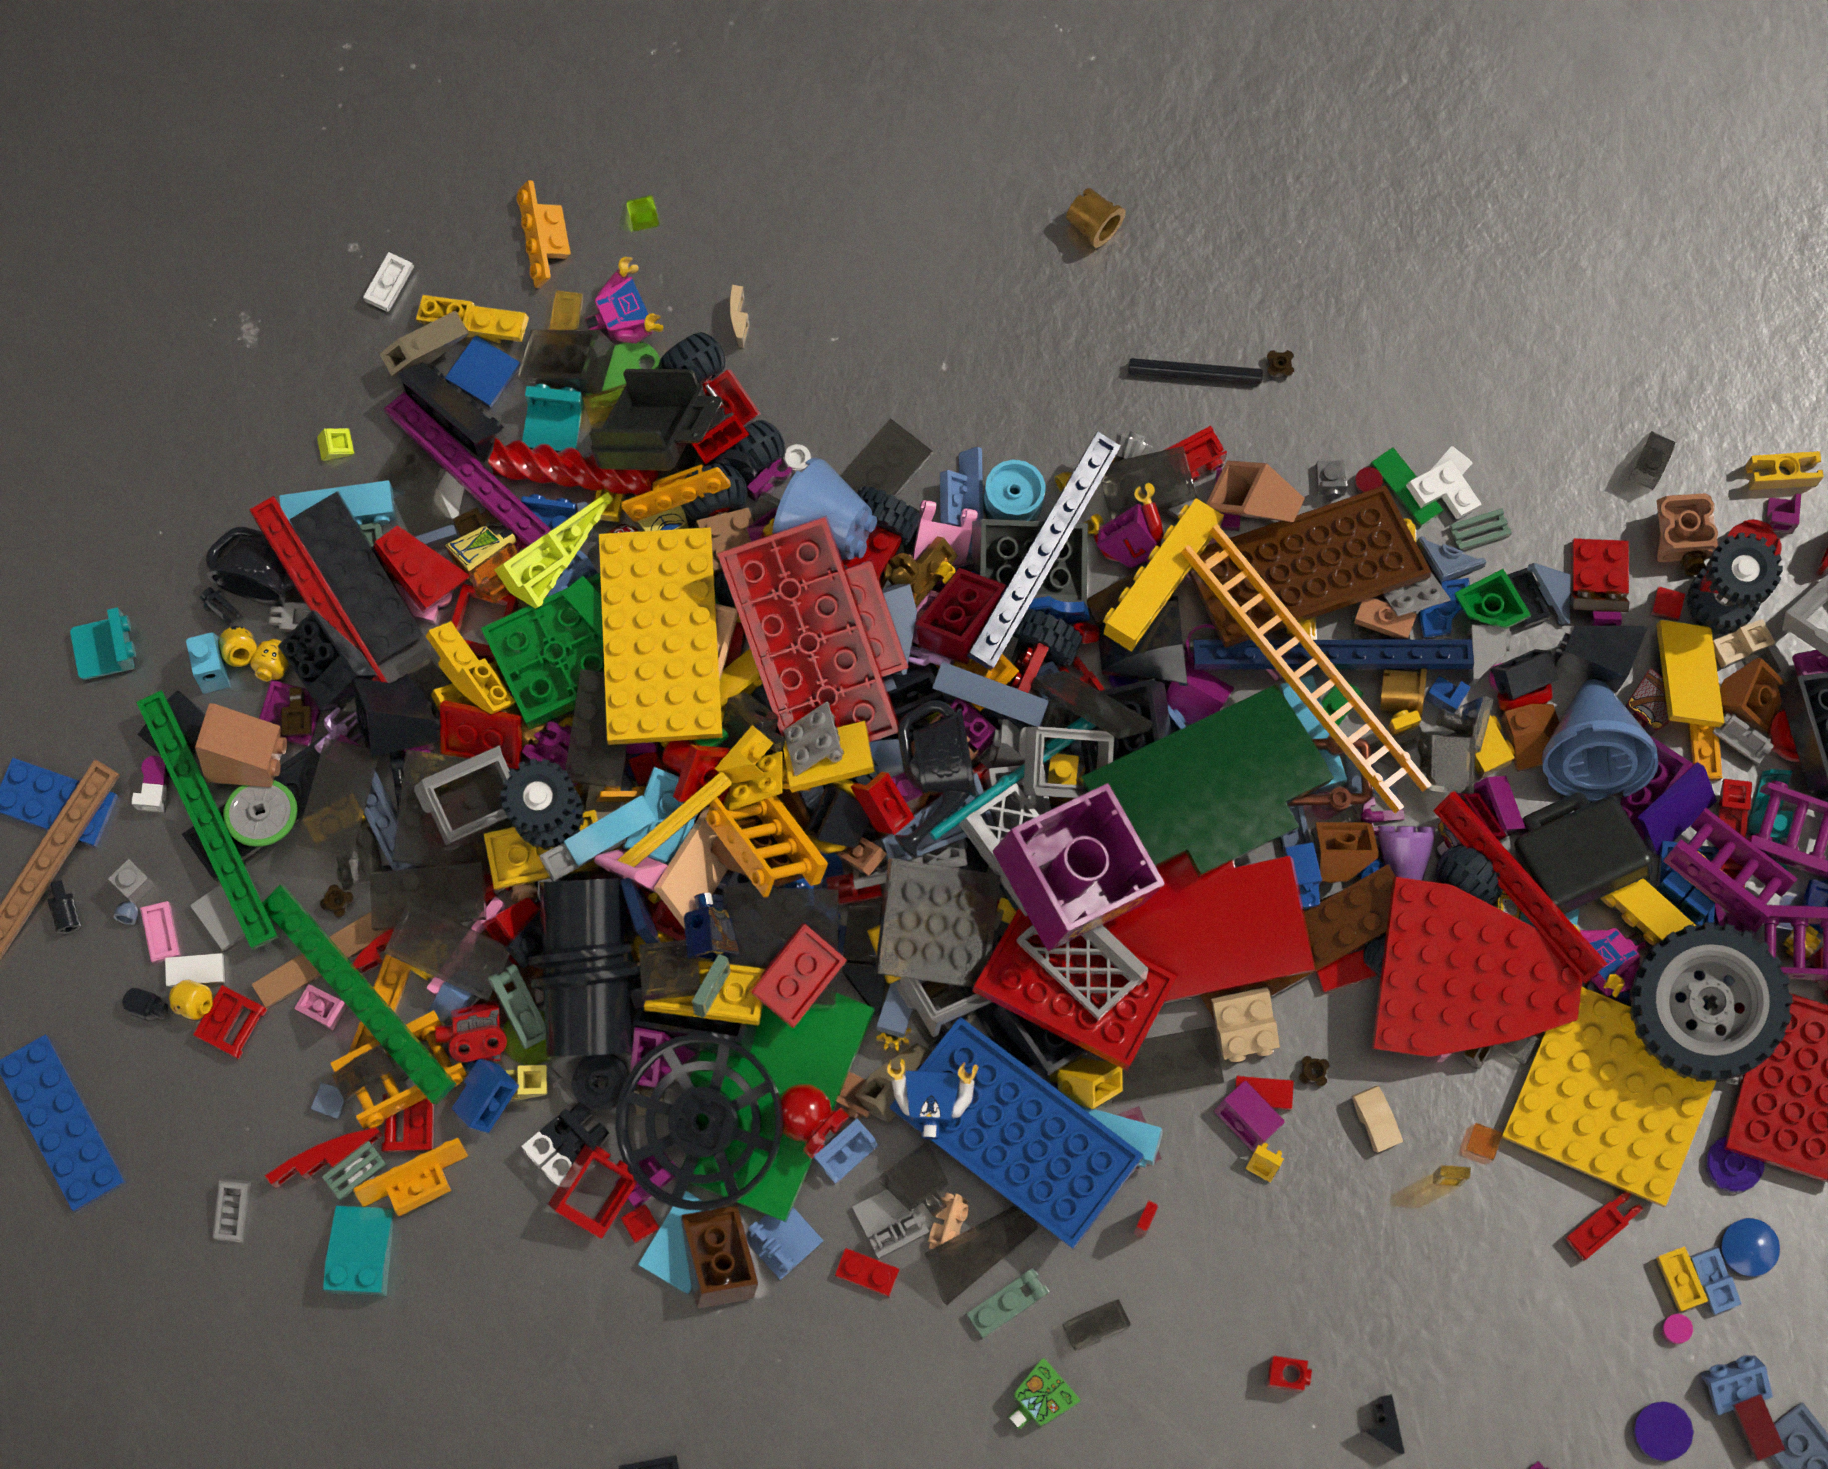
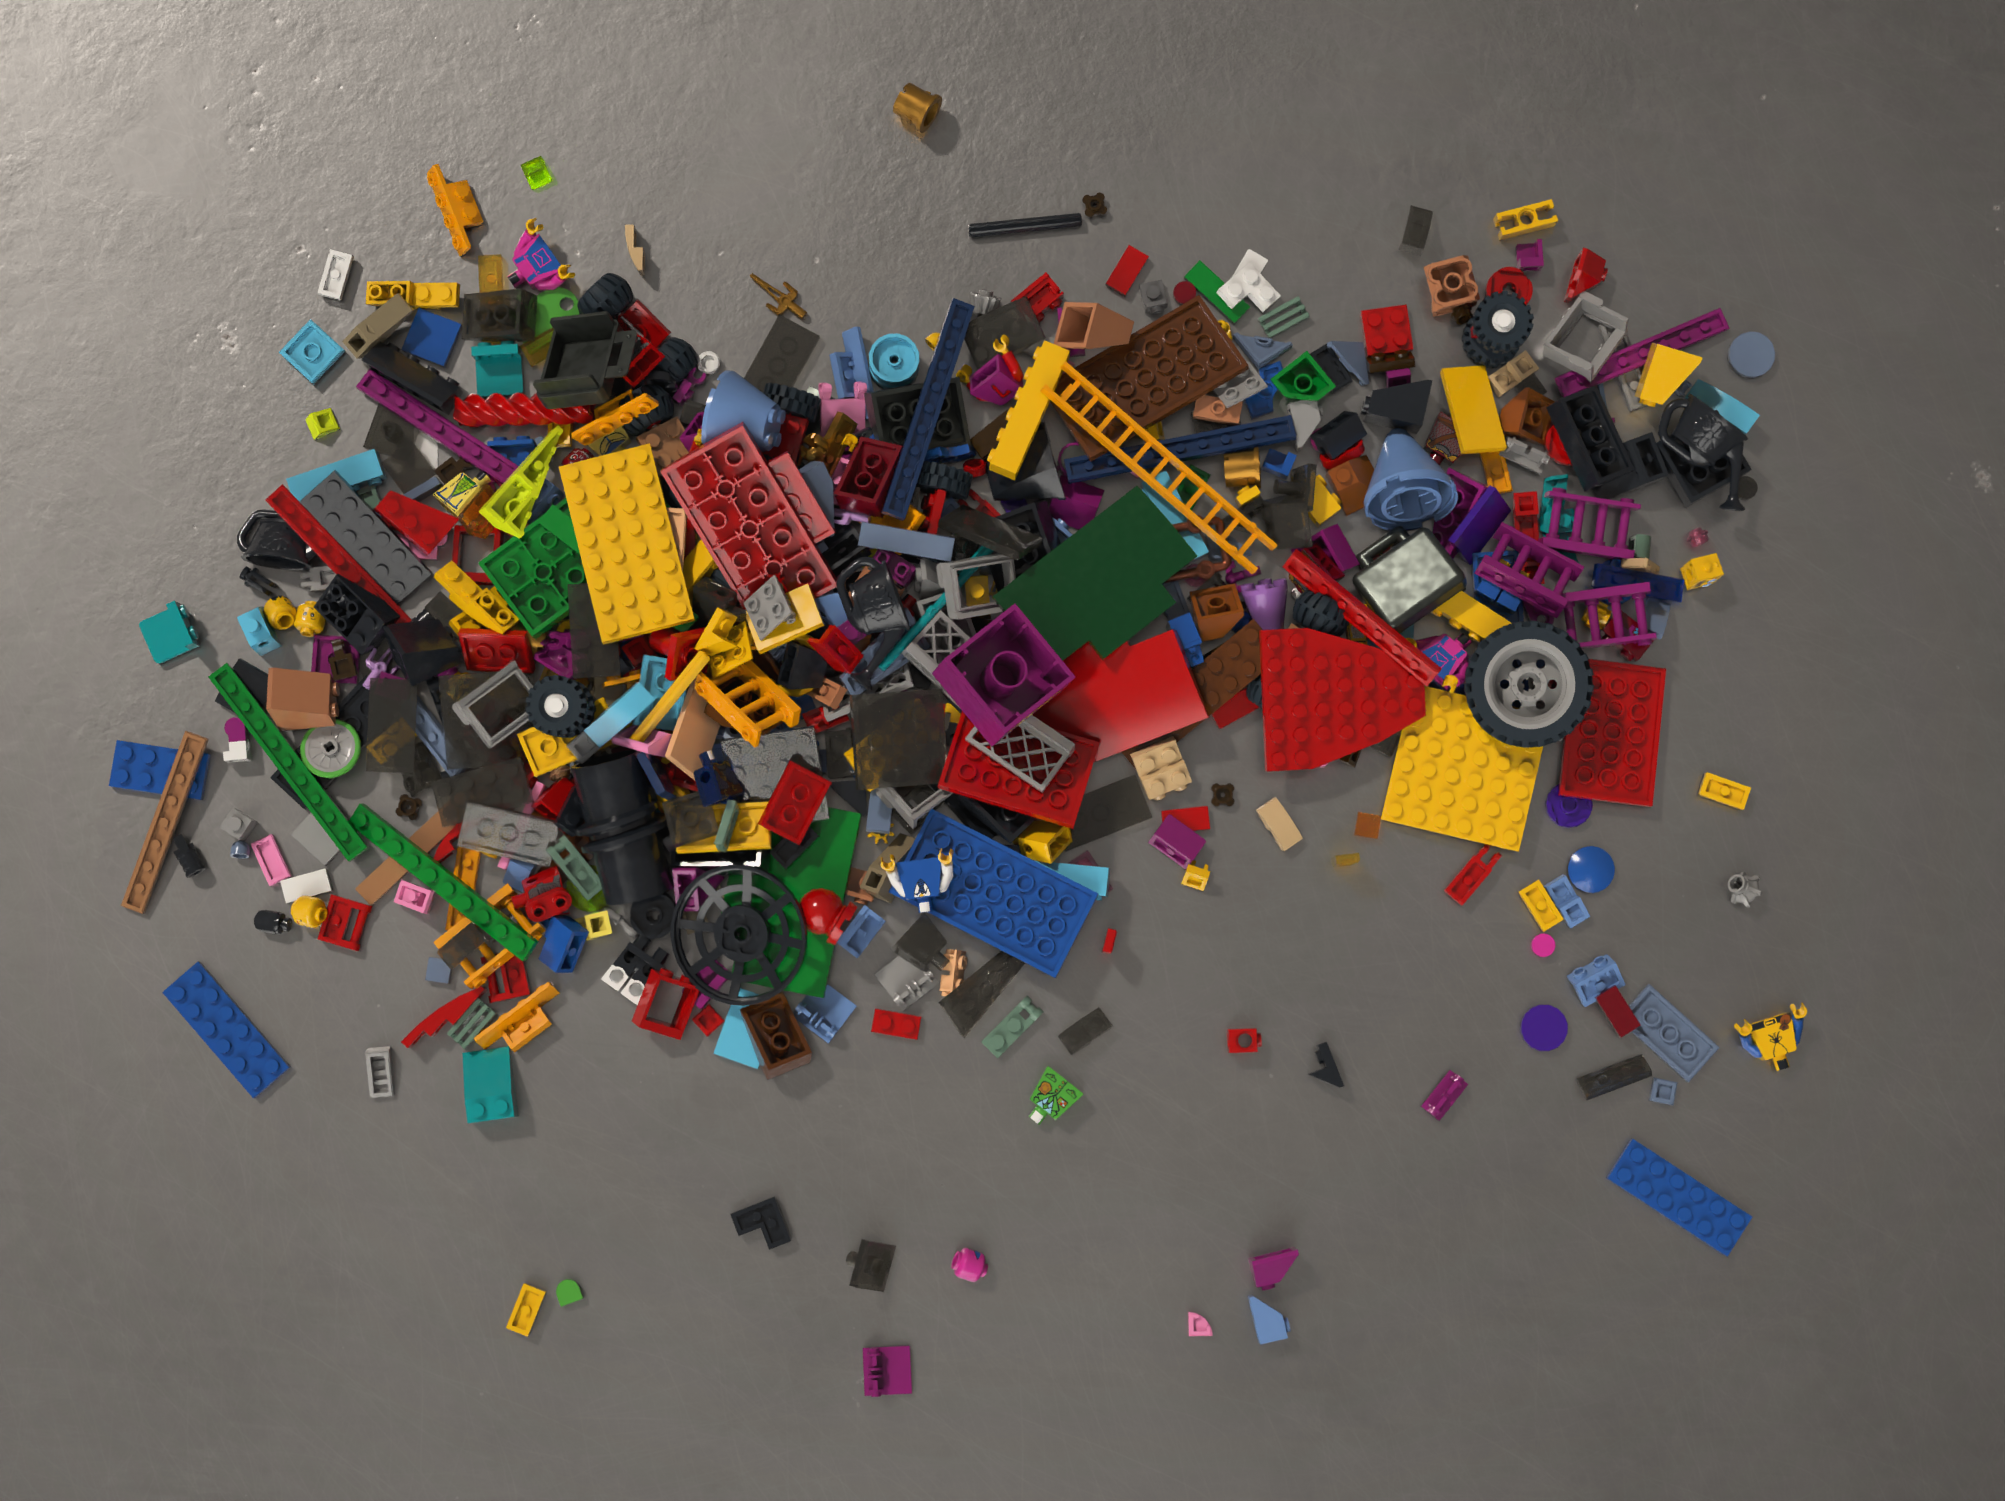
camera: 10 degrees left, 10 degrees up
red tile [1651,586,1685,622] -> none
none -> medium azure plate [279,319,345,385]
none -> pearl gold piece [750,273,807,319]
none -> black plate [769,826,820,870]
none -> red tile [1105,245,1149,297]

